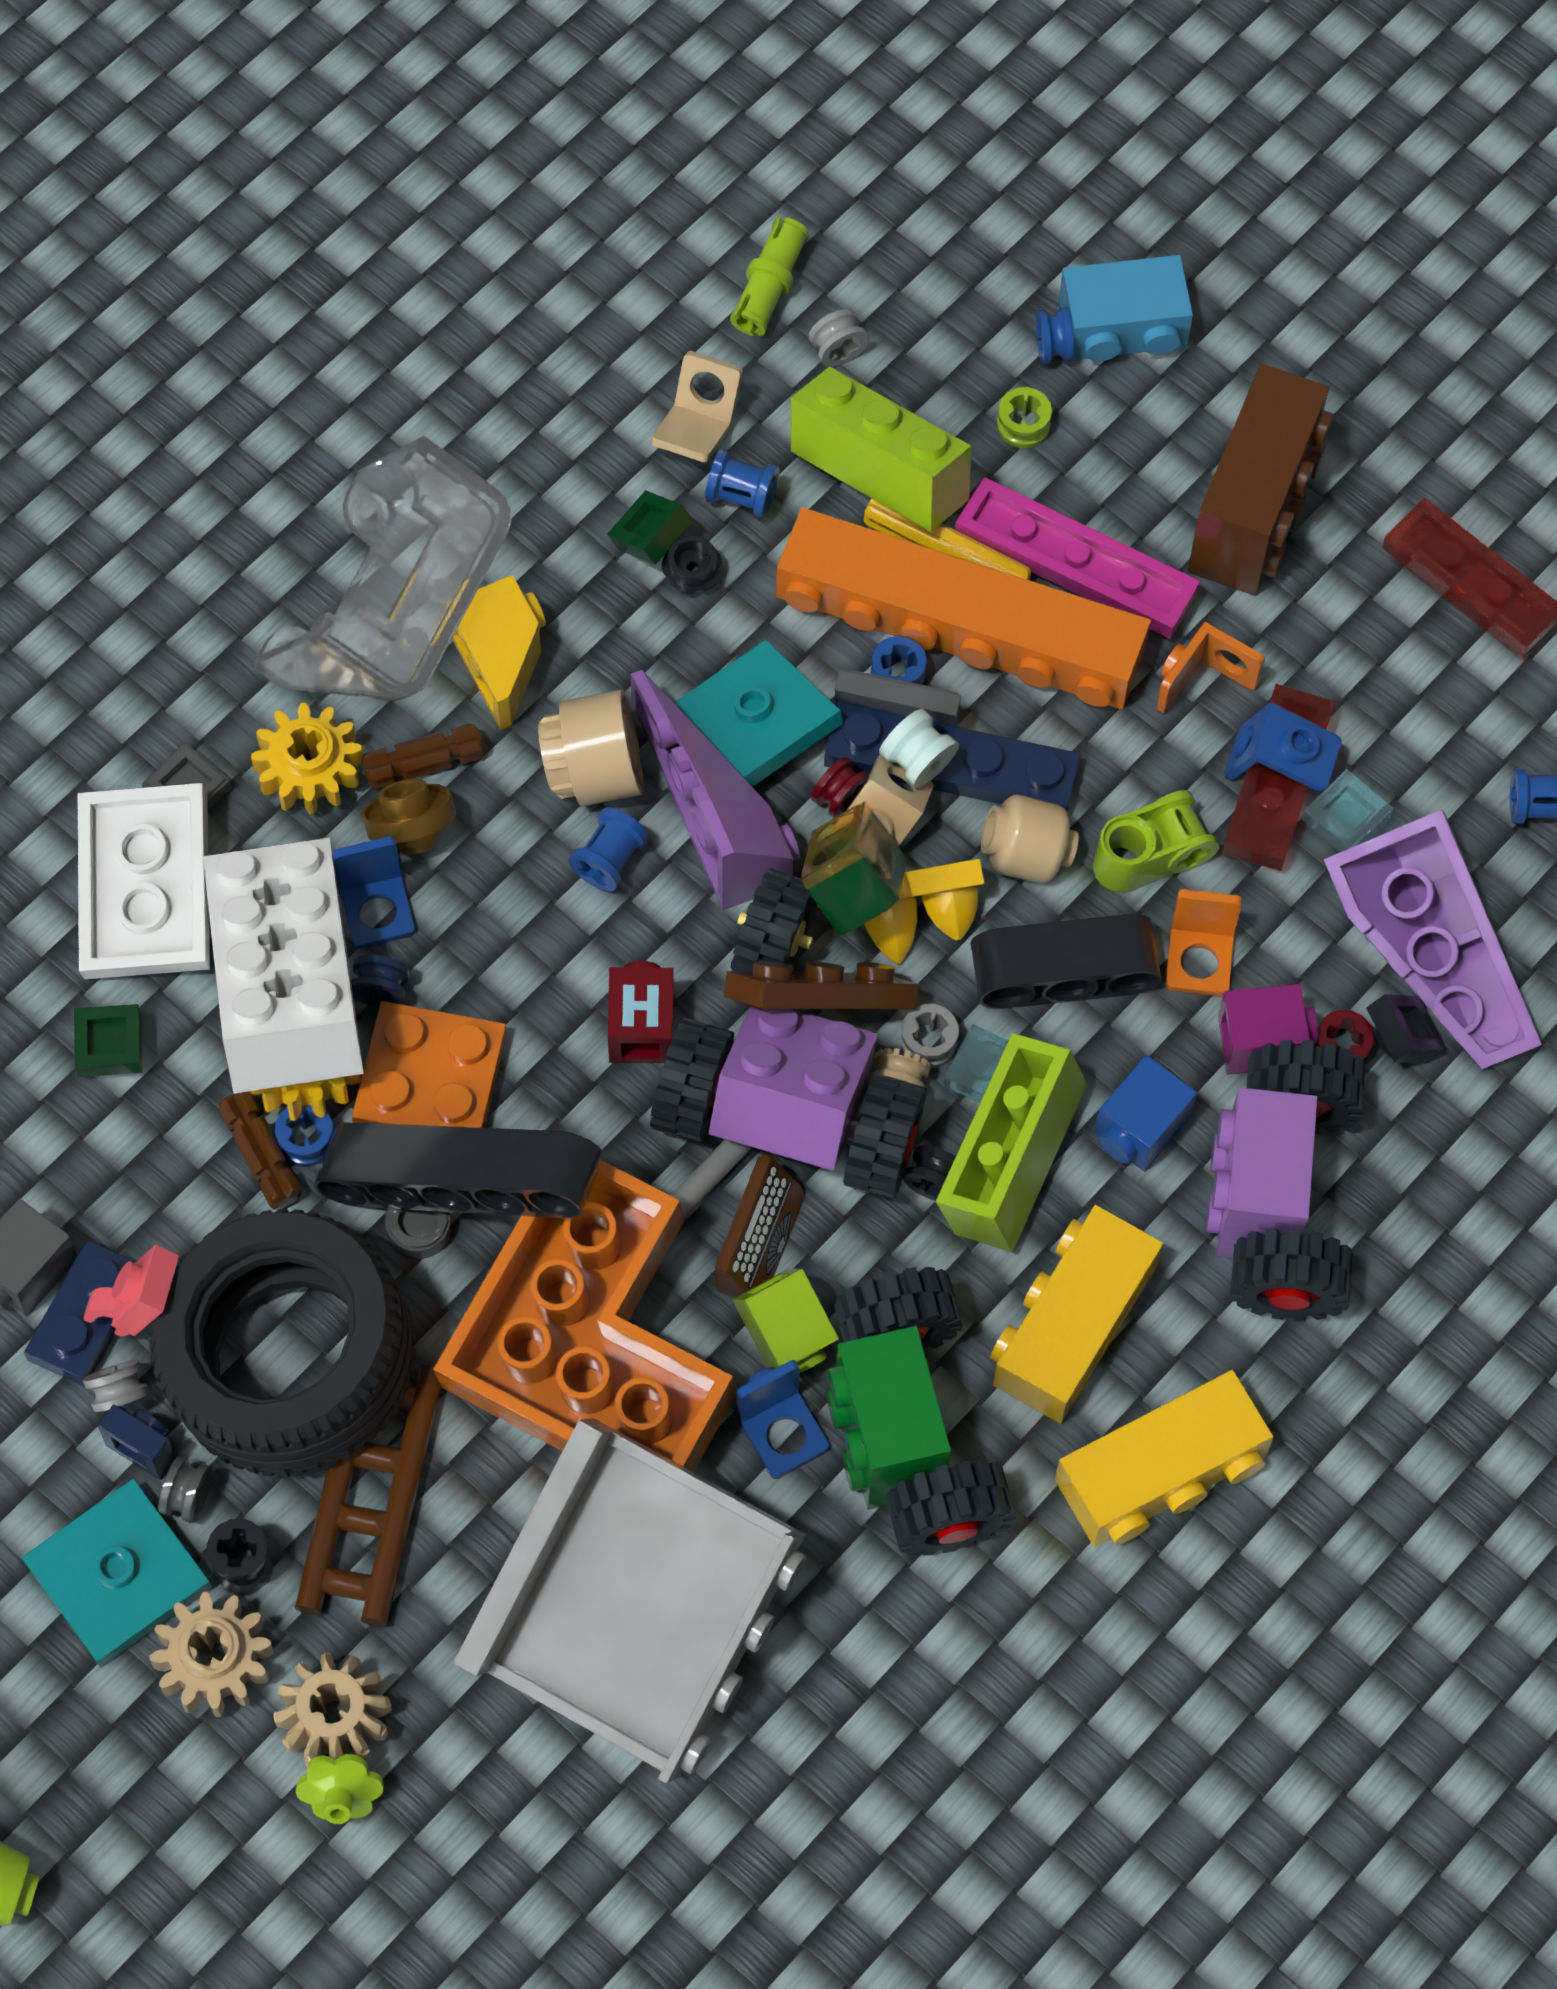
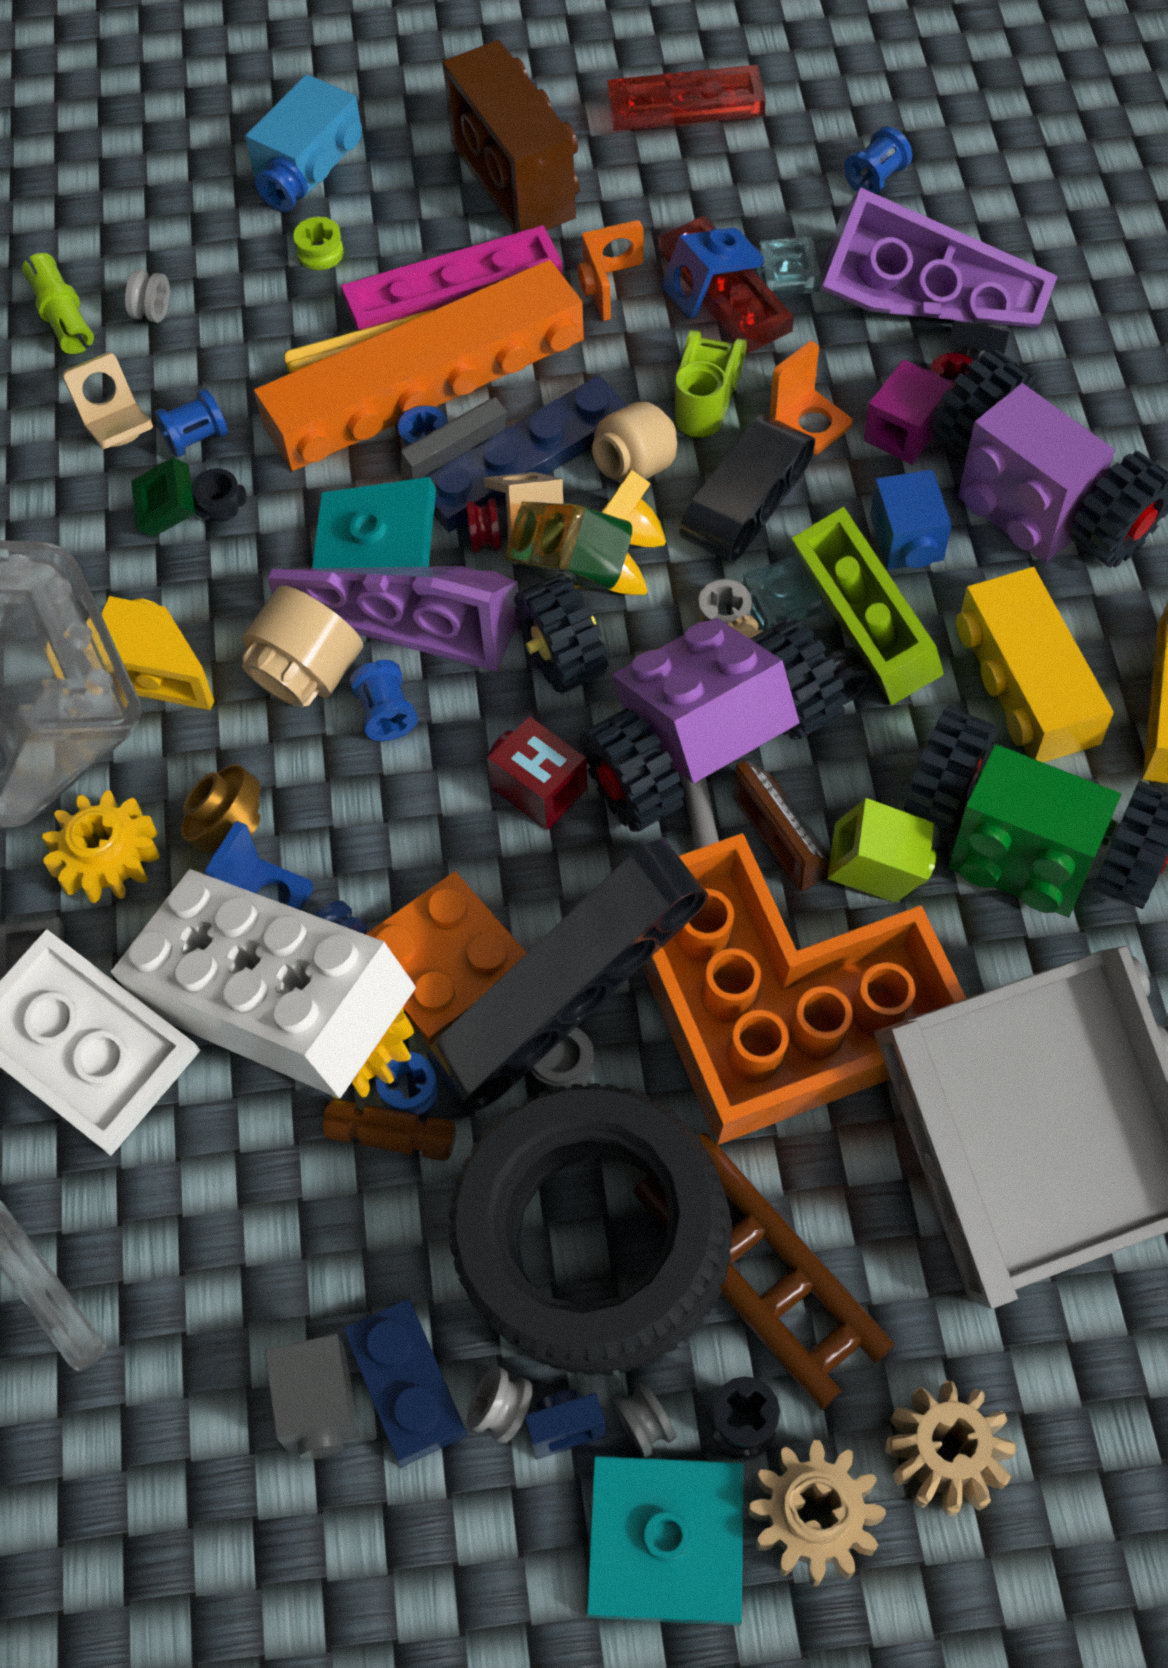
camera: 45 degrees left, 5 degrees down
dark green plate [74,1004,143,1077] -> none
coral plate [83,1245,179,1337] -> none
lime plant [296,1754,384,1824] -> none
reddish brown axle [362,723,484,788] -> none
reddish brown plate [724,961,919,1009] -> none
blue bracket [736,1360,829,1479] -> none
lime brick [791,366,971,532] -> none
light aqua wheel [879,709,959,789] -> none

